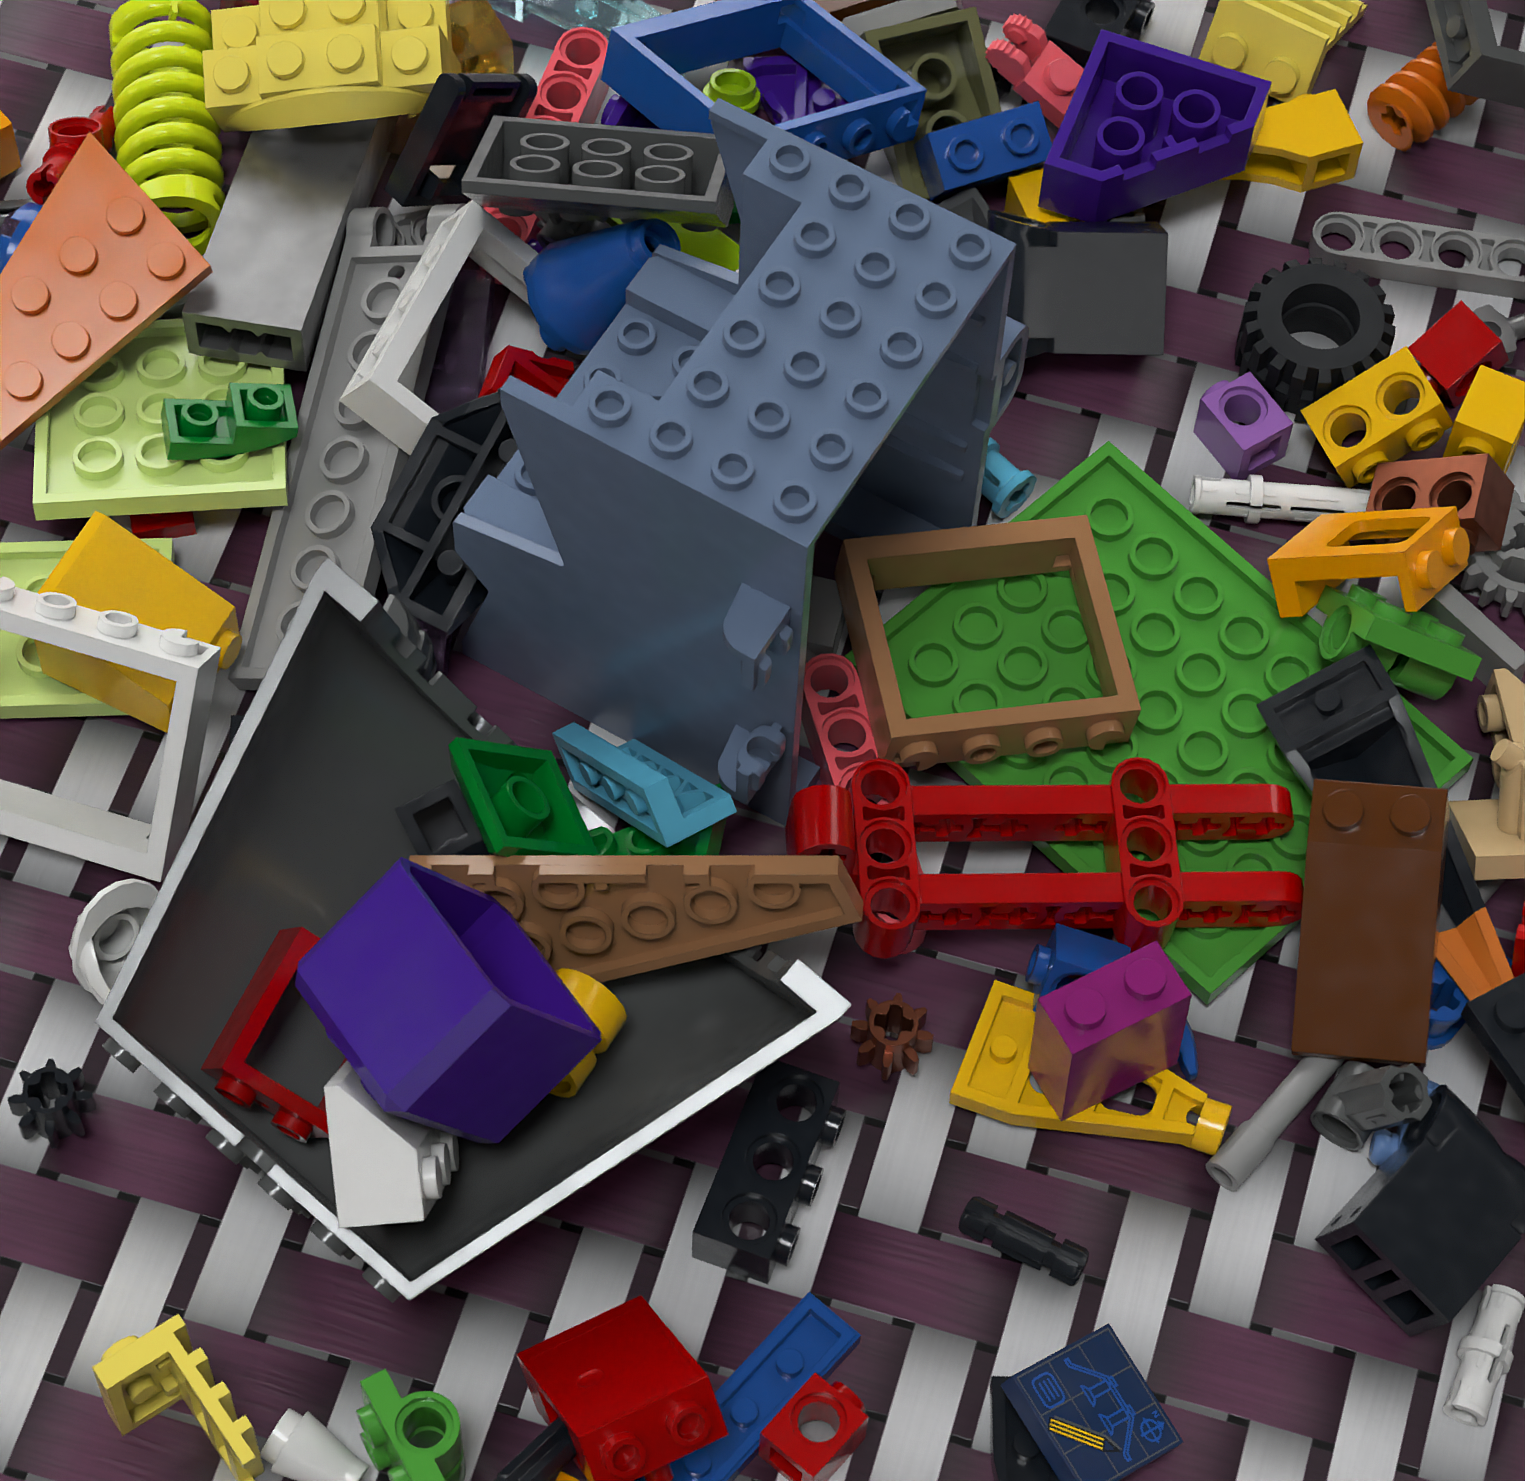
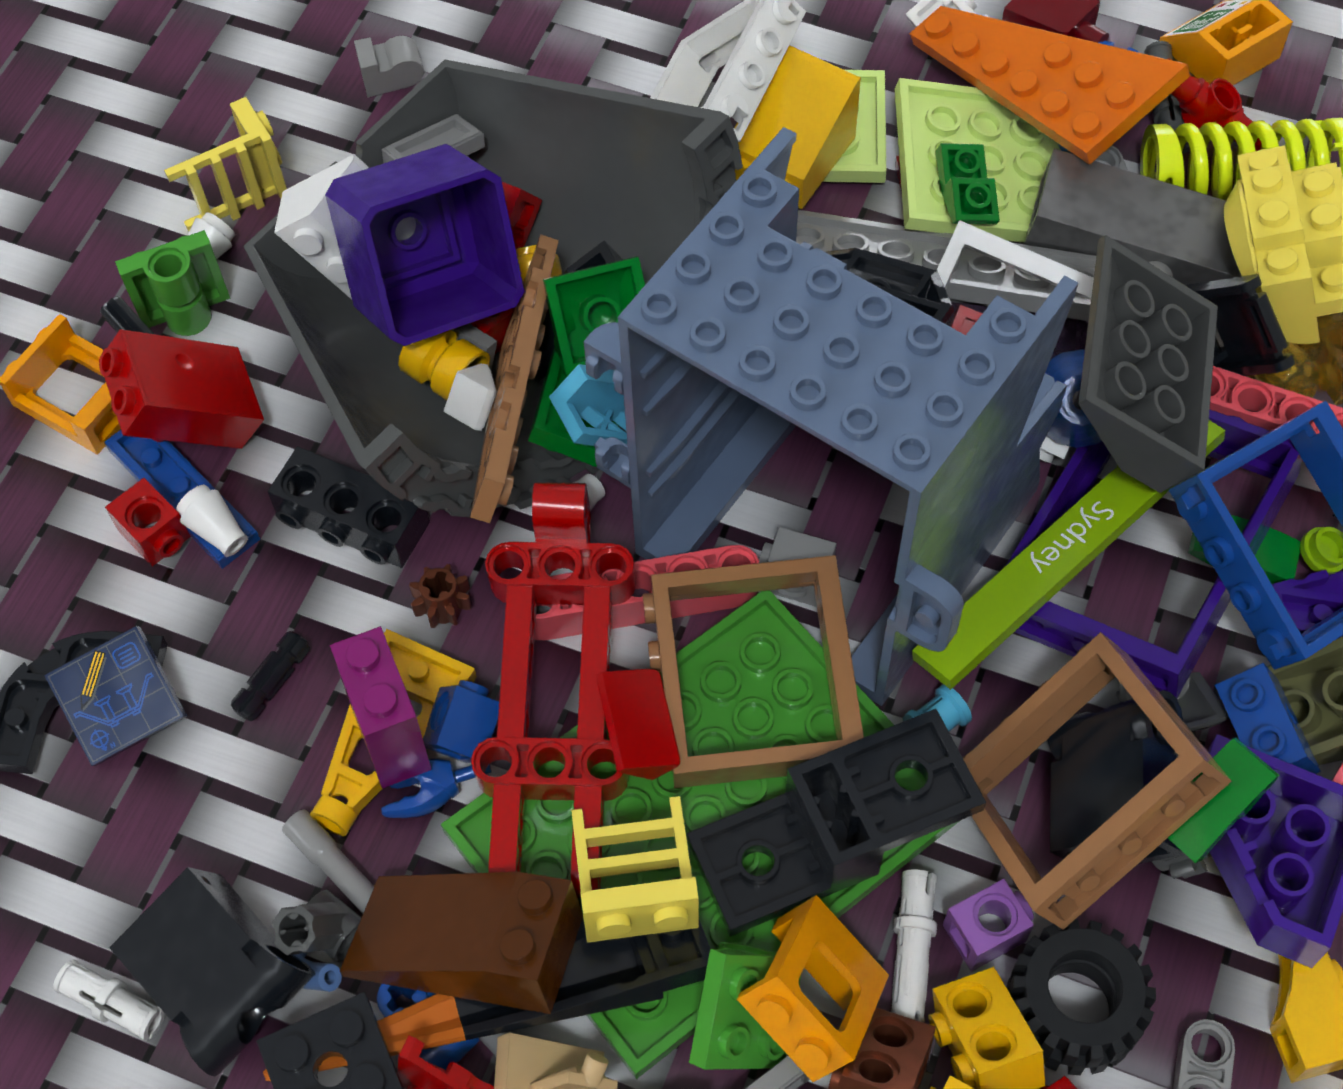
camera: 100 degrees right, 0 degrees up
none -> white cone [176,485,248,557]
none -> light grey tile [381,114,485,163]
none -> white slope [443,363,497,431]
none -> light yellow plate [571,796,699,943]
none -> red slope [596,669,681,780]
none -> black bracket [686,709,986,937]
none -> medium nougat window [963,632,1232,930]
none -> green slope [1168,738,1280,863]

